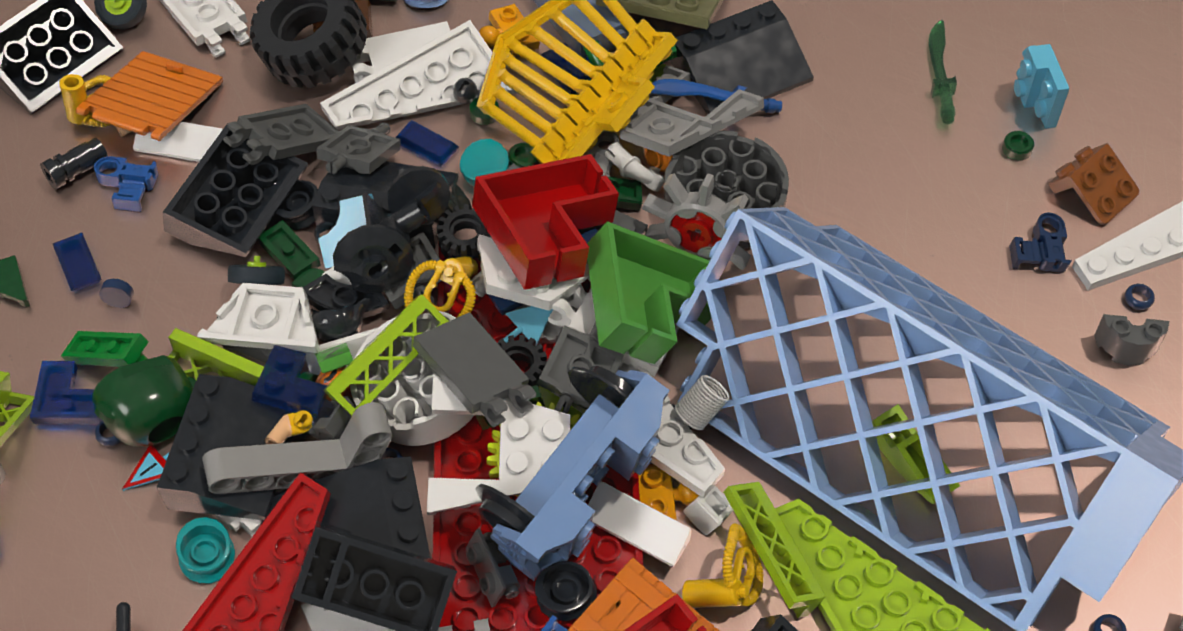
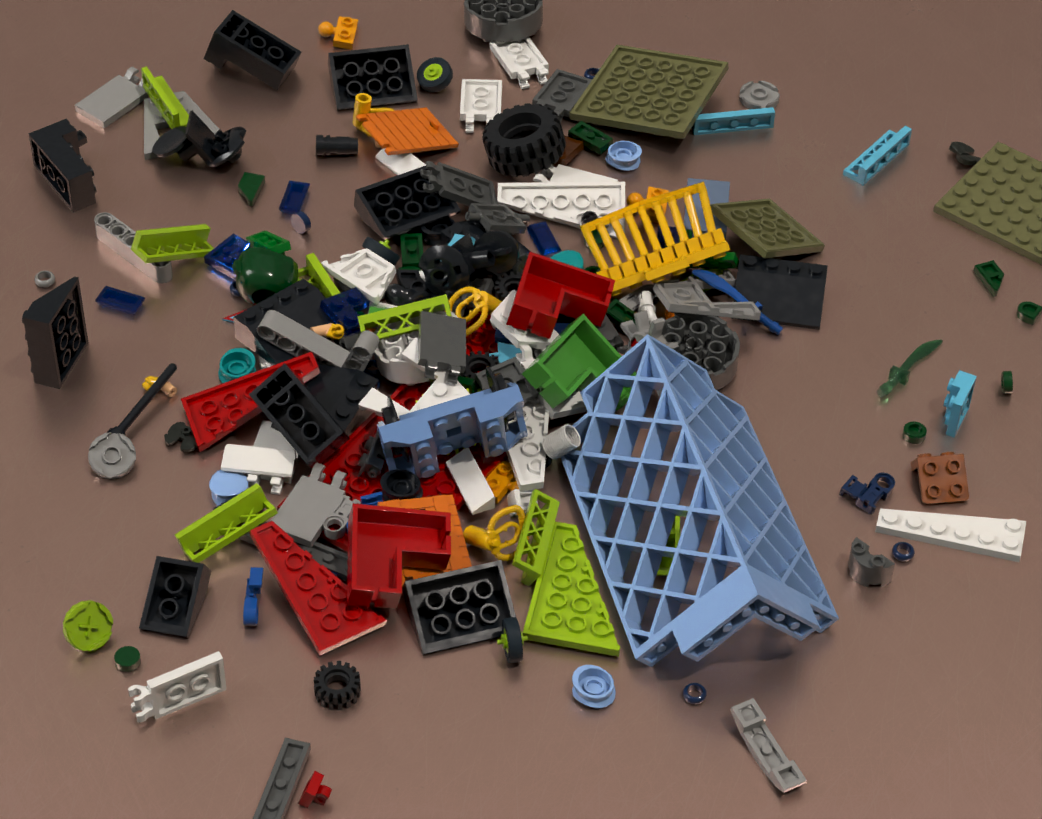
camera: 35 degrees right, 10 degrees down
blue piece [94,156,159,212] -> none
none -> dark green tile [1001,371,1013,394]

